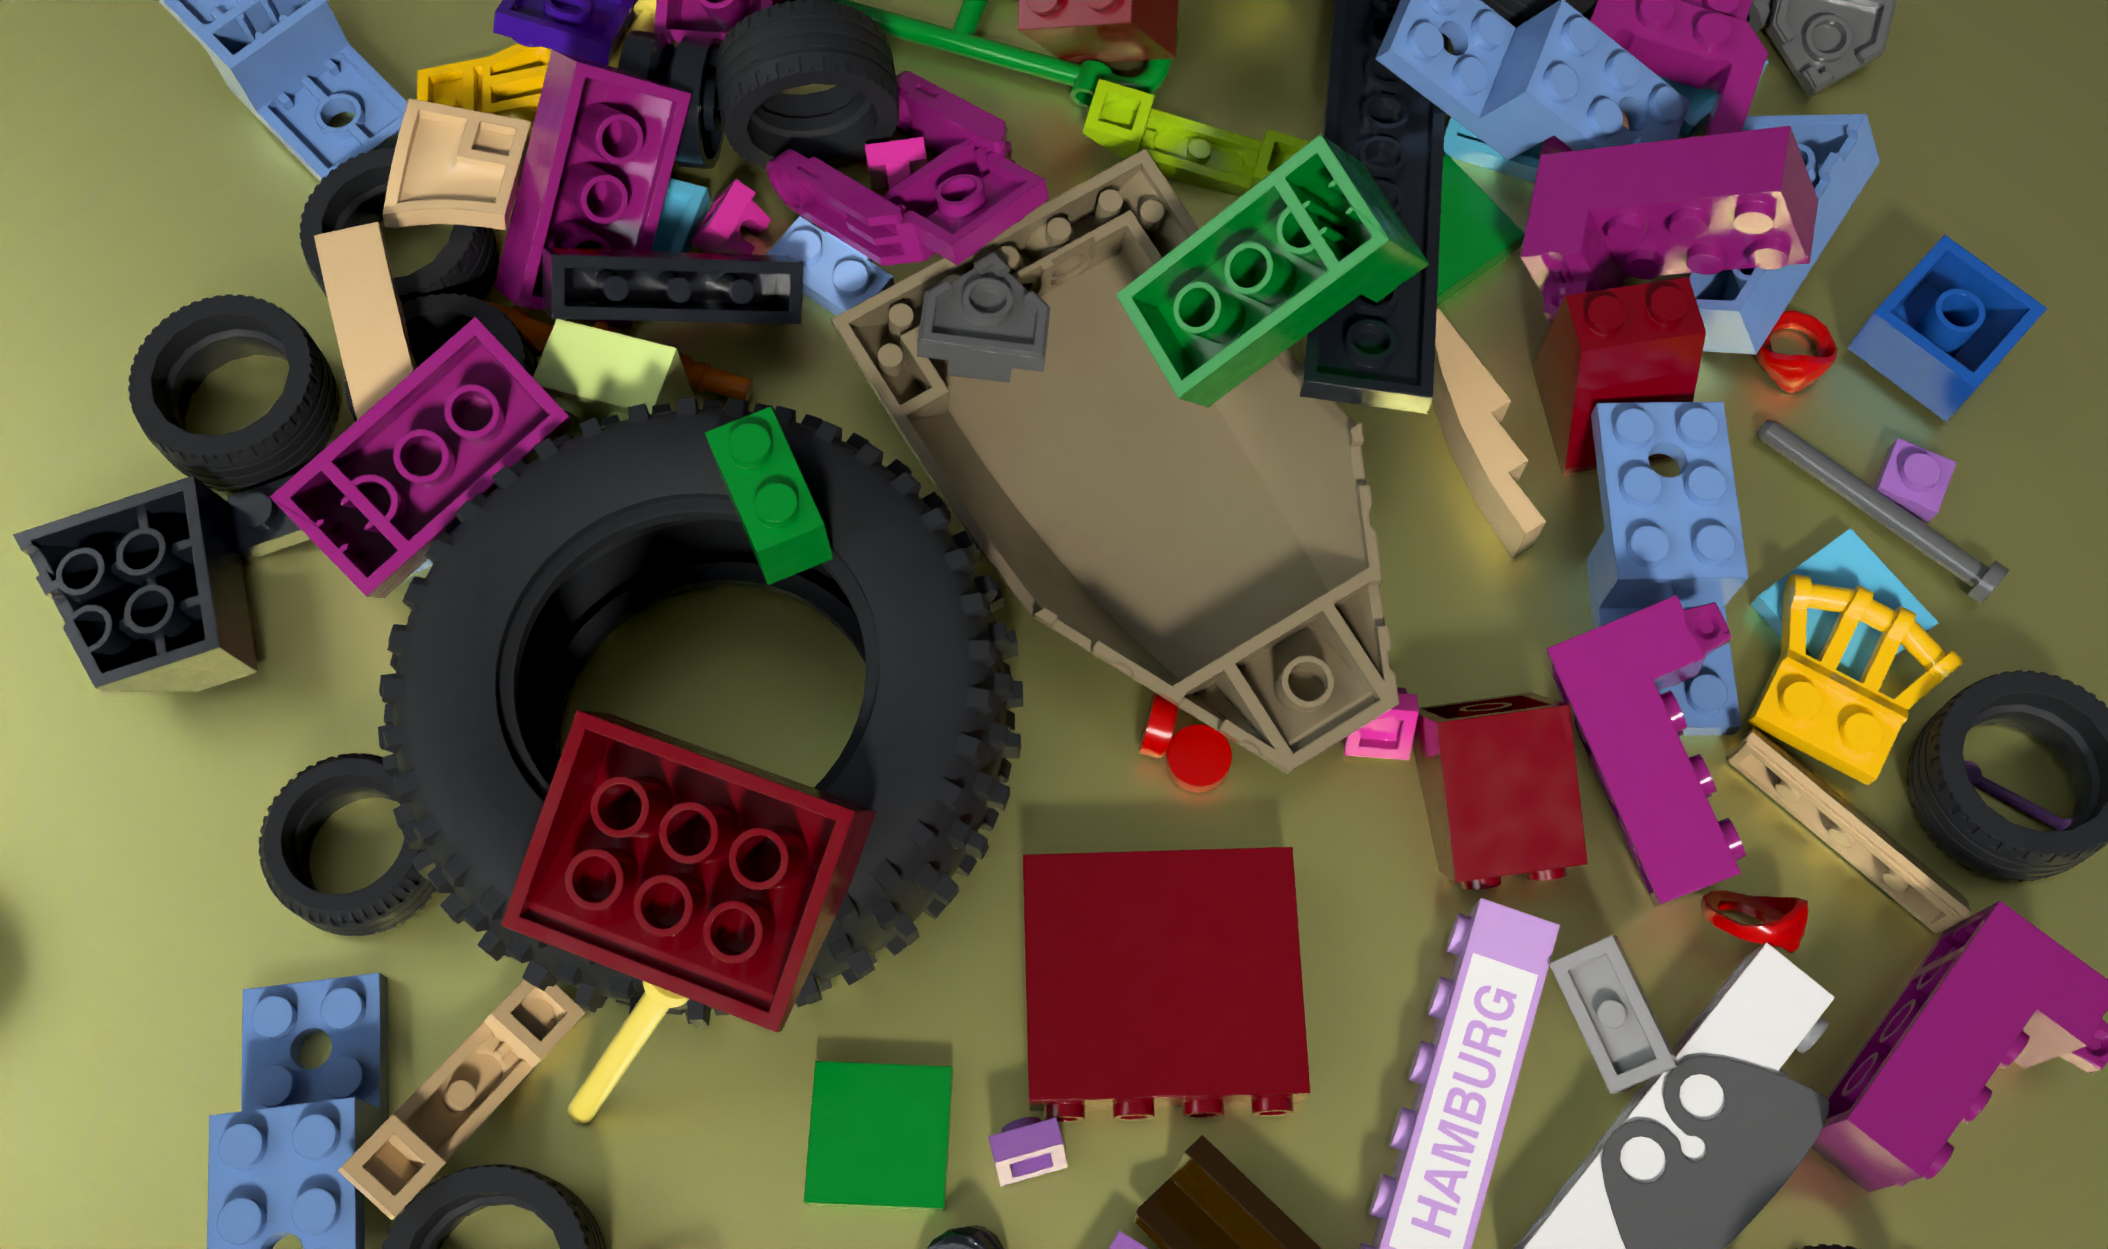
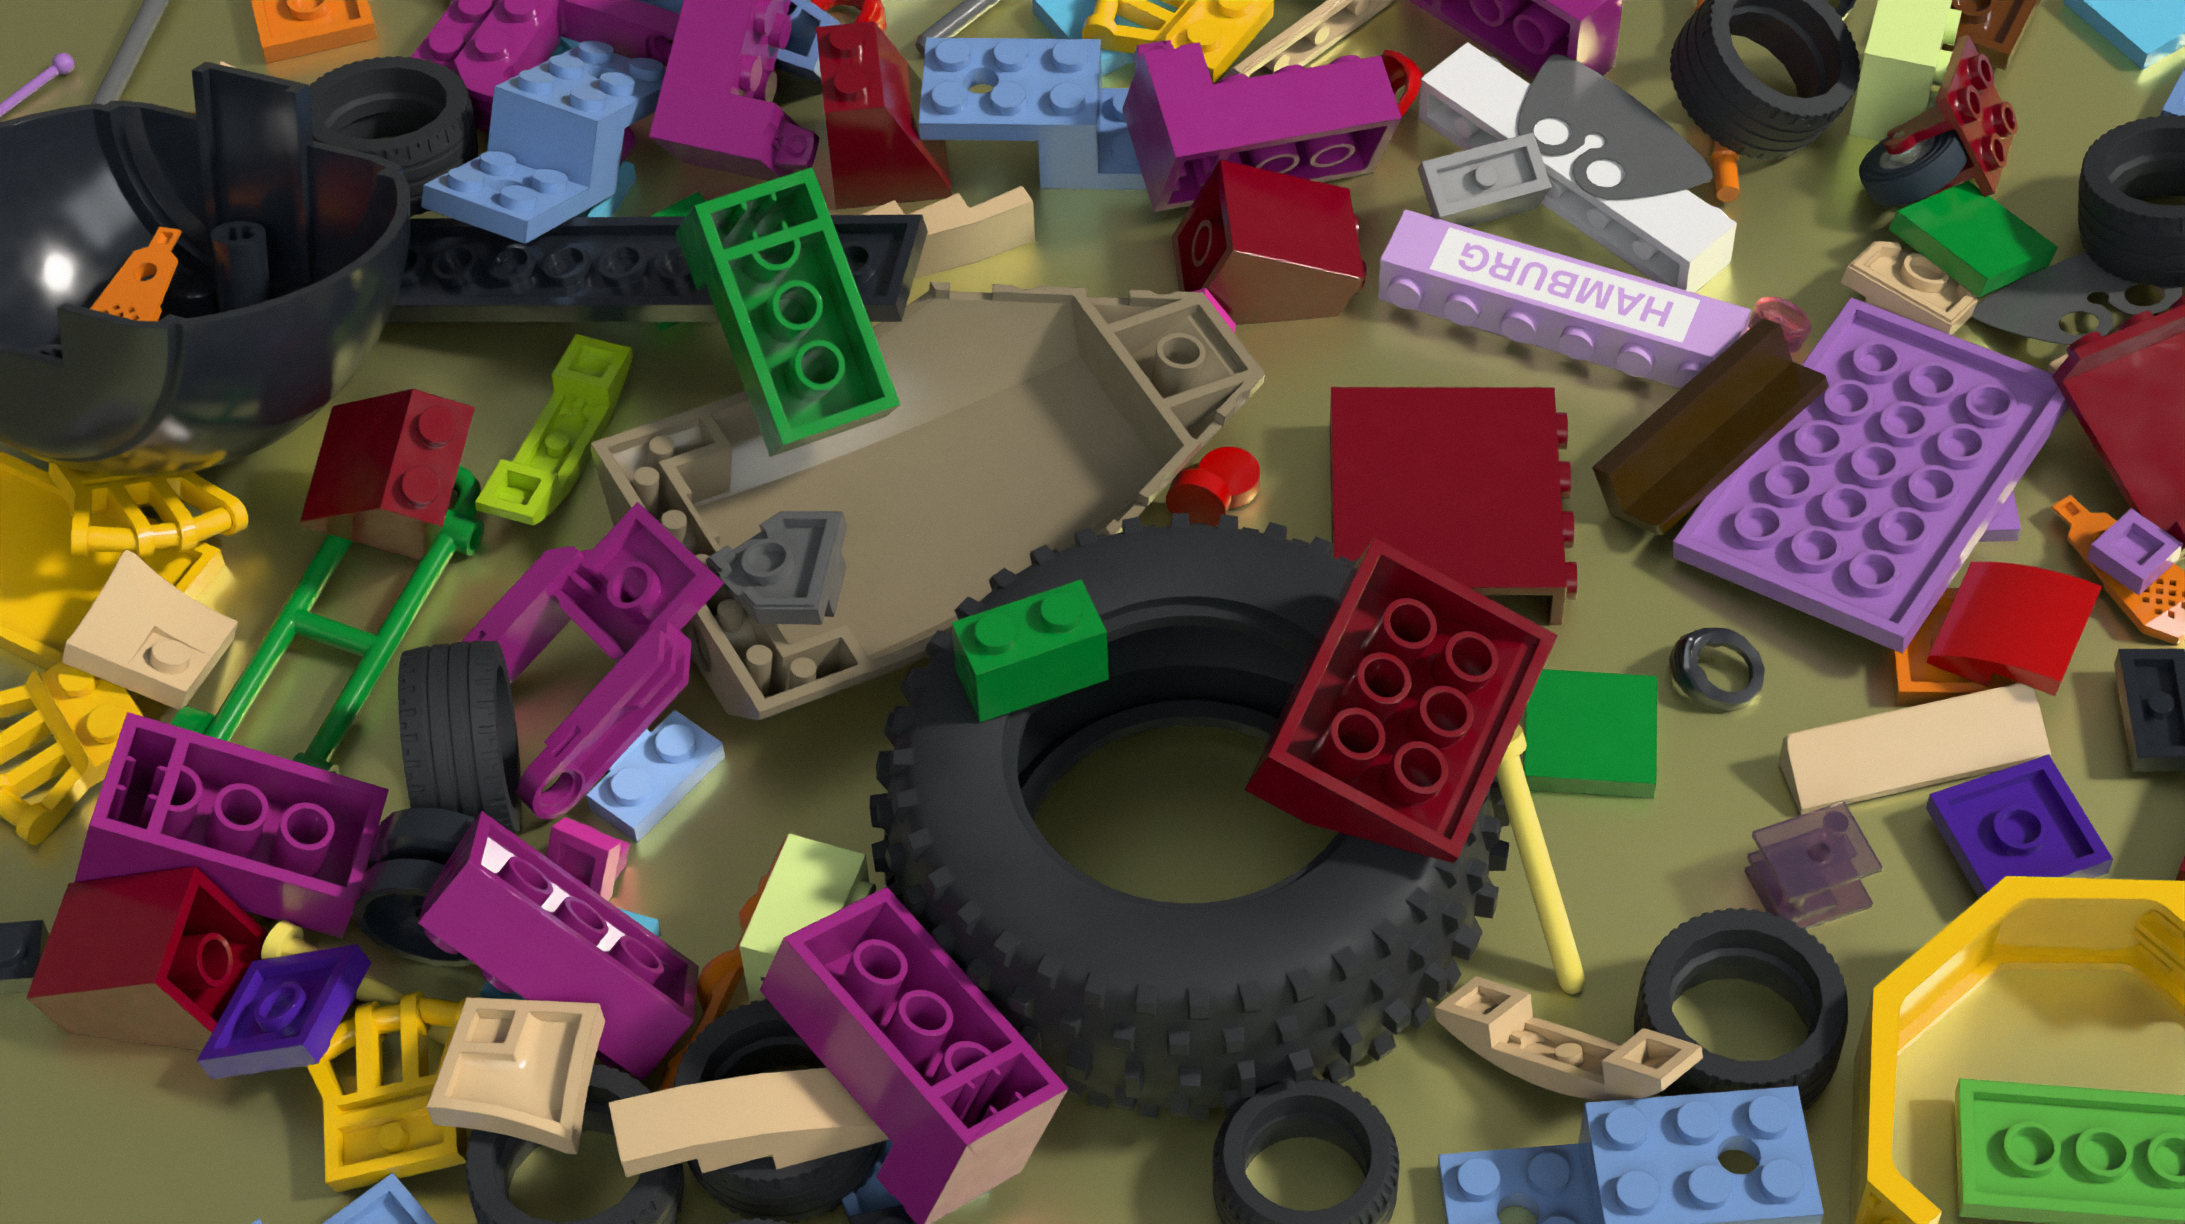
camera: 85 degrees left, 15 degrees down
black brick [542,248,803,324] -> none
dark pink tile [865,137,927,190] -> none
medium lavender plate [988,1117,1068,1186] -> none

